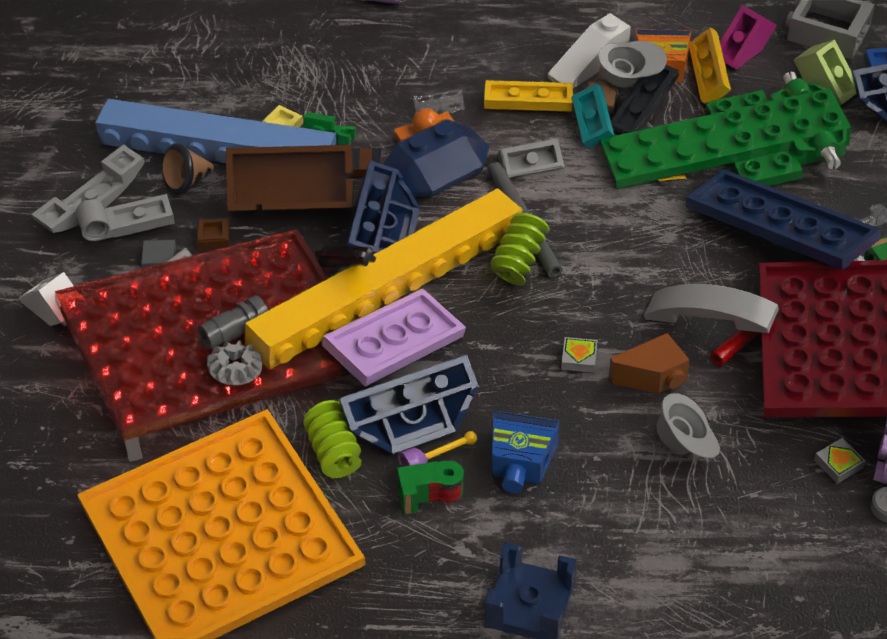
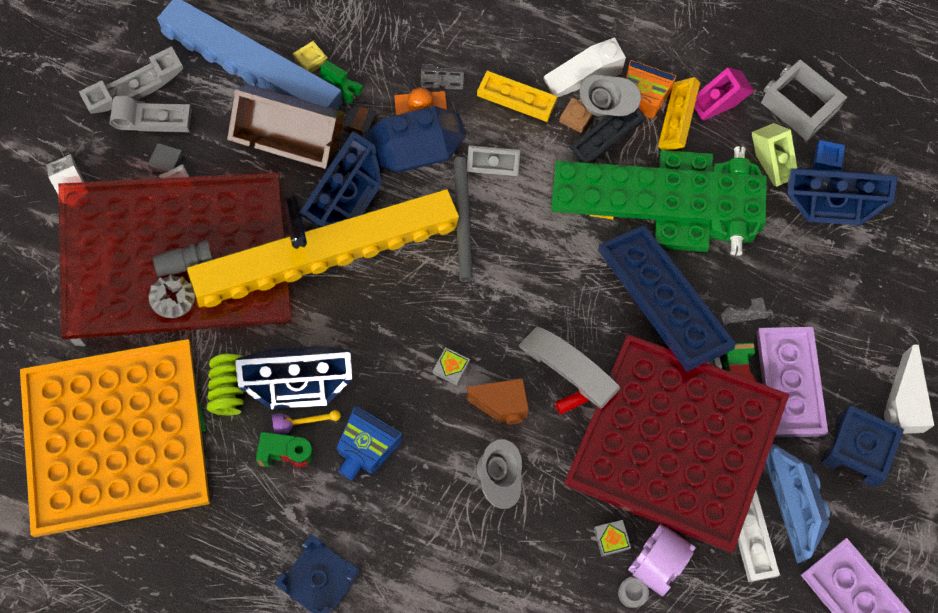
camera: 15 degrees right, 20 degrees up
medium nougat hat [162,143,214,195] -> none
reddish brown tile [197,218,230,250] -> none
lavender plate [322,288,466,386] -> none
lime piece [490,213,550,286] -> none
teal plate [572,84,614,148] -> none

